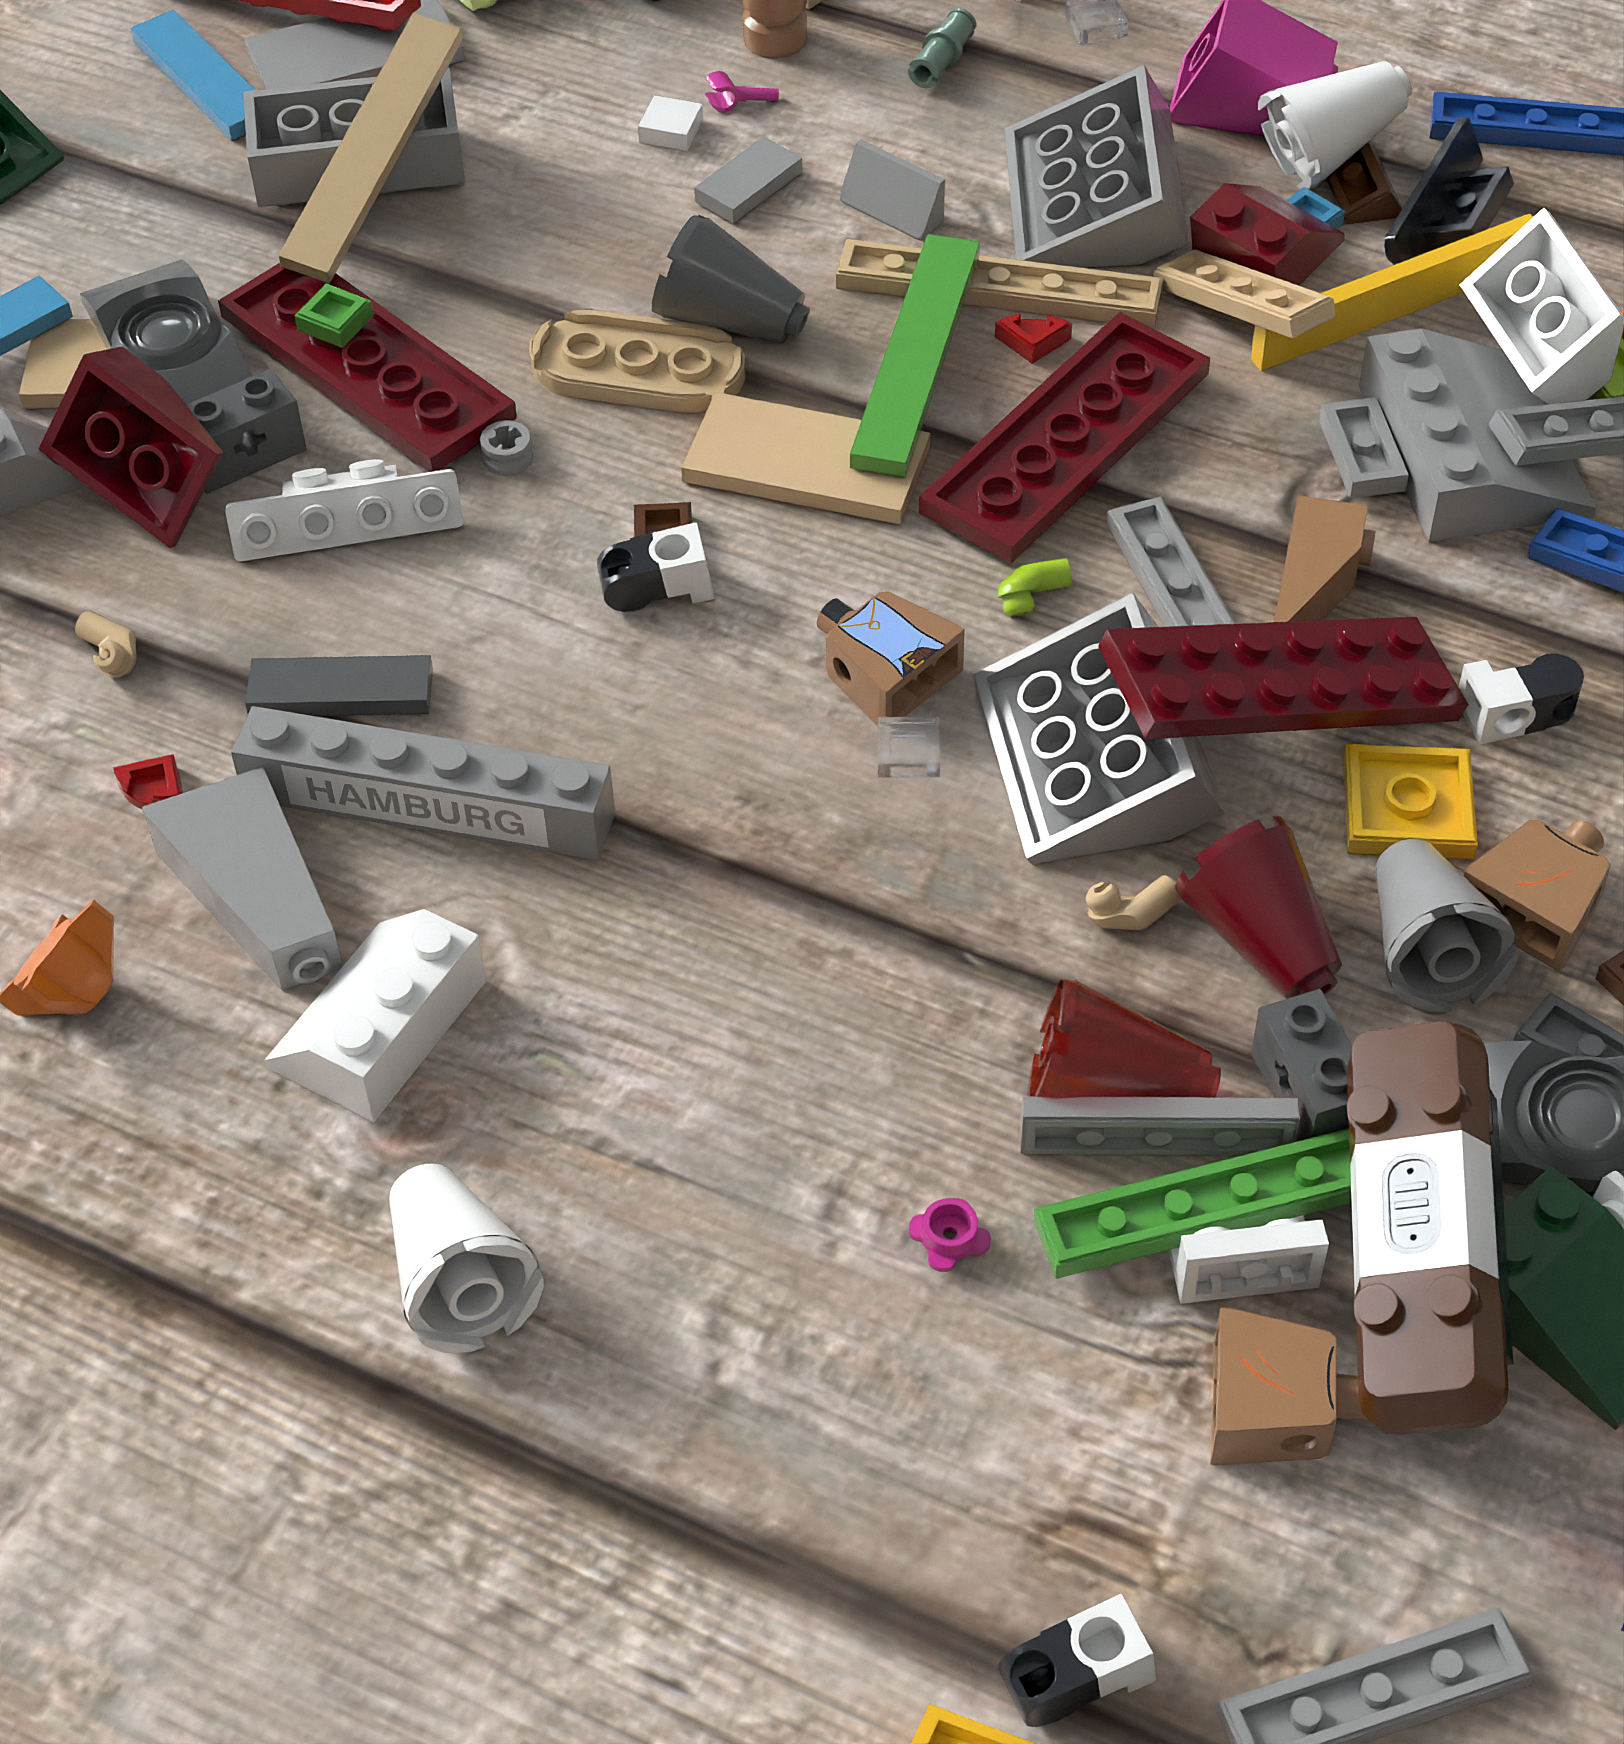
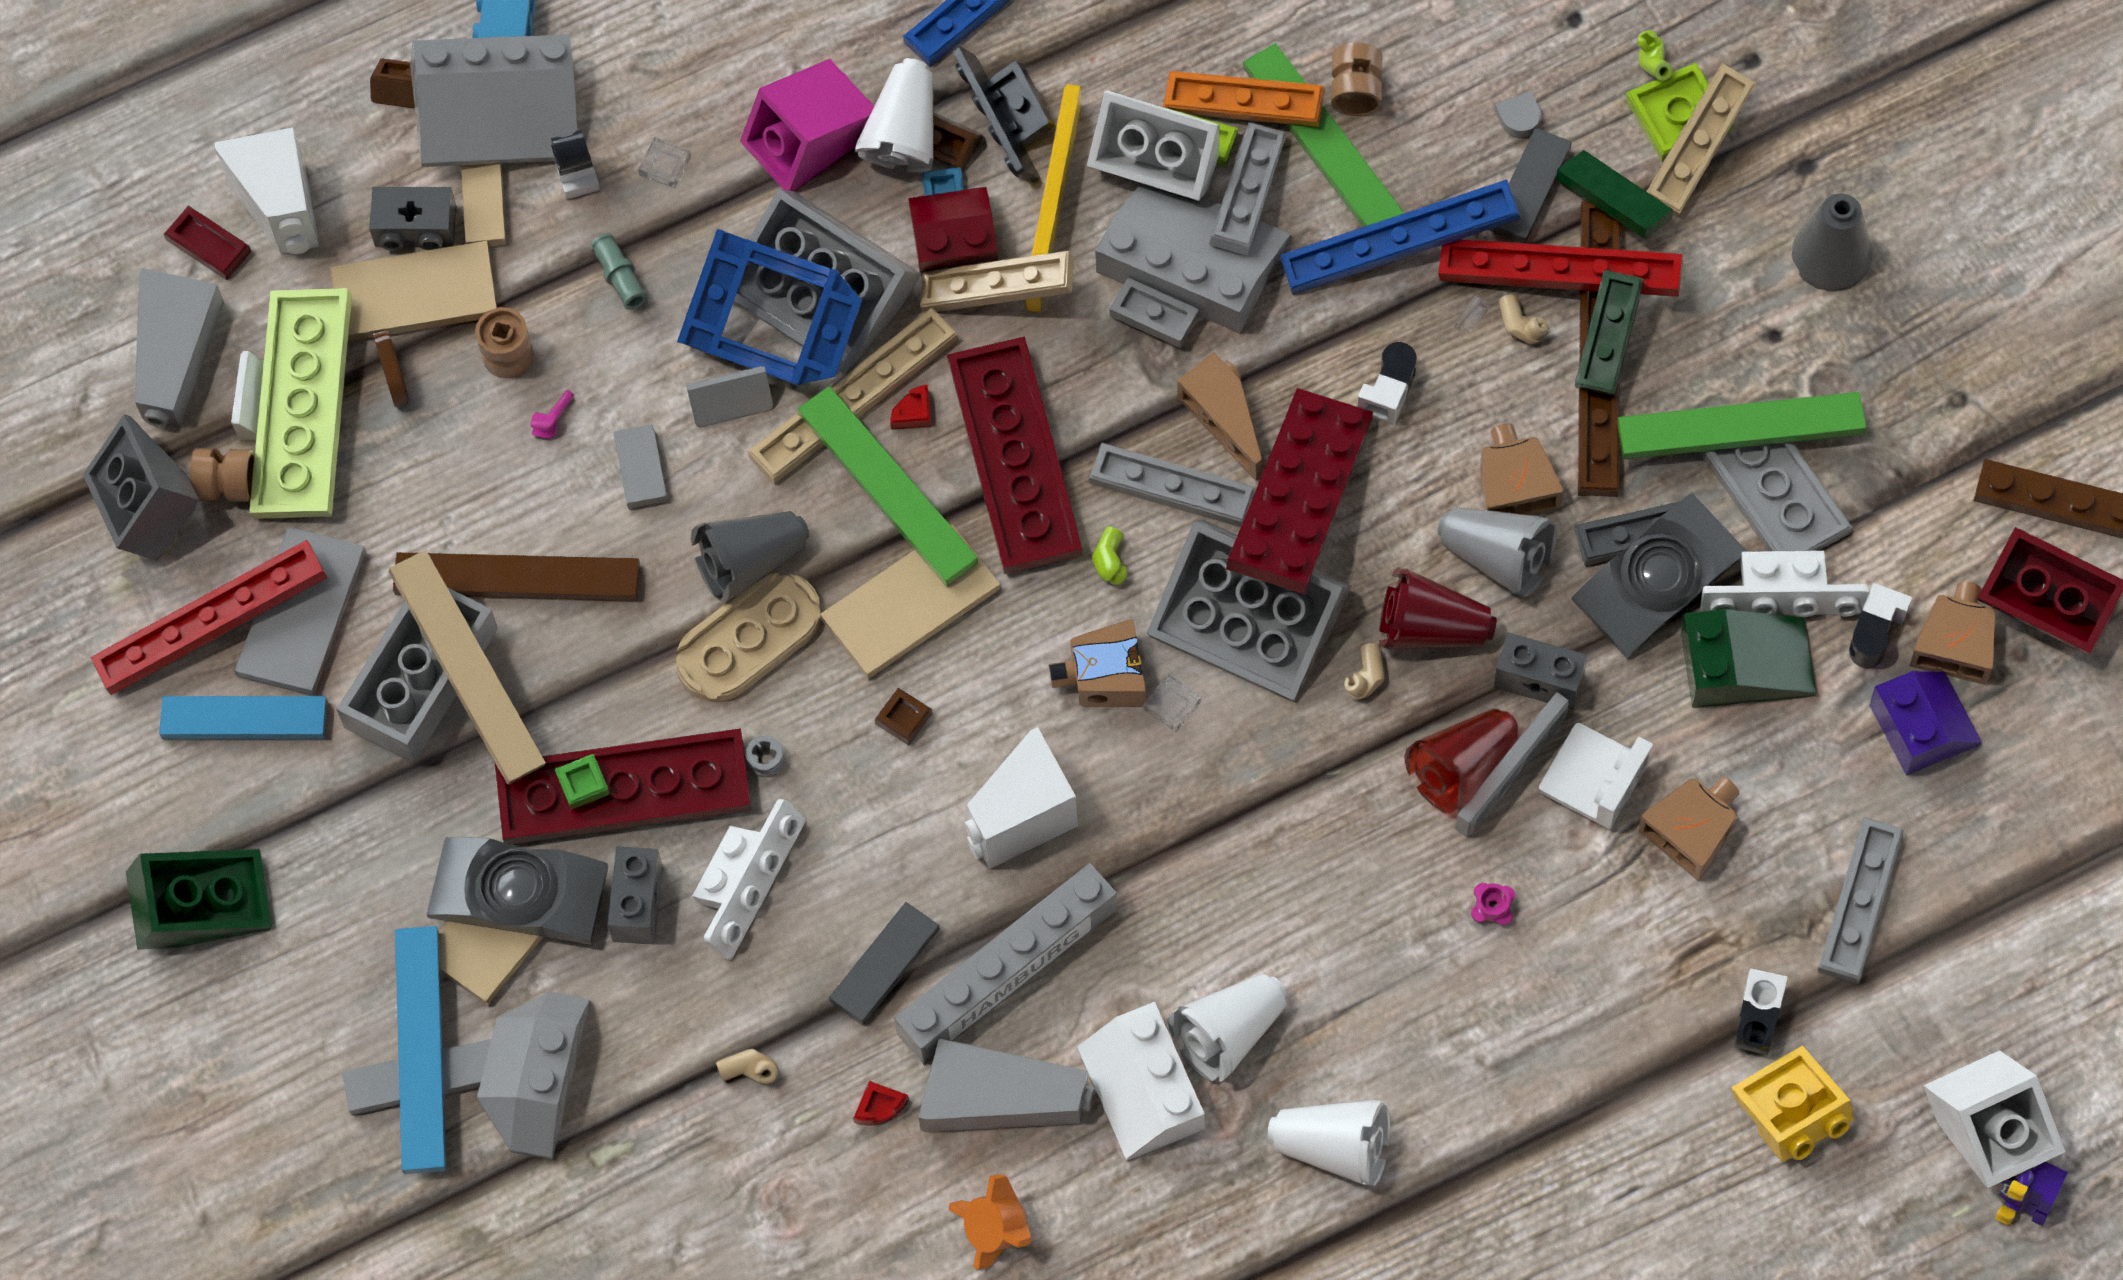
camera: 50 degrees left, 15 degrees up
dark red slope [38,346,224,548] -> none
leg [597,522,715,612] -> none
white tile [638,95,703,152] -> none
bright green tile [1033,1129,1352,1279] -> none
yellow tile [1343,744,1478,859] -> none
piece [1347,1021,1514,1435] -> none
none -> reddish brown tile [393,552,640,601]
none -> blue wedge [677,229,862,385]
none -> white slope [964,727,1078,869]
none -> white cone [1168,974,1287,1082]

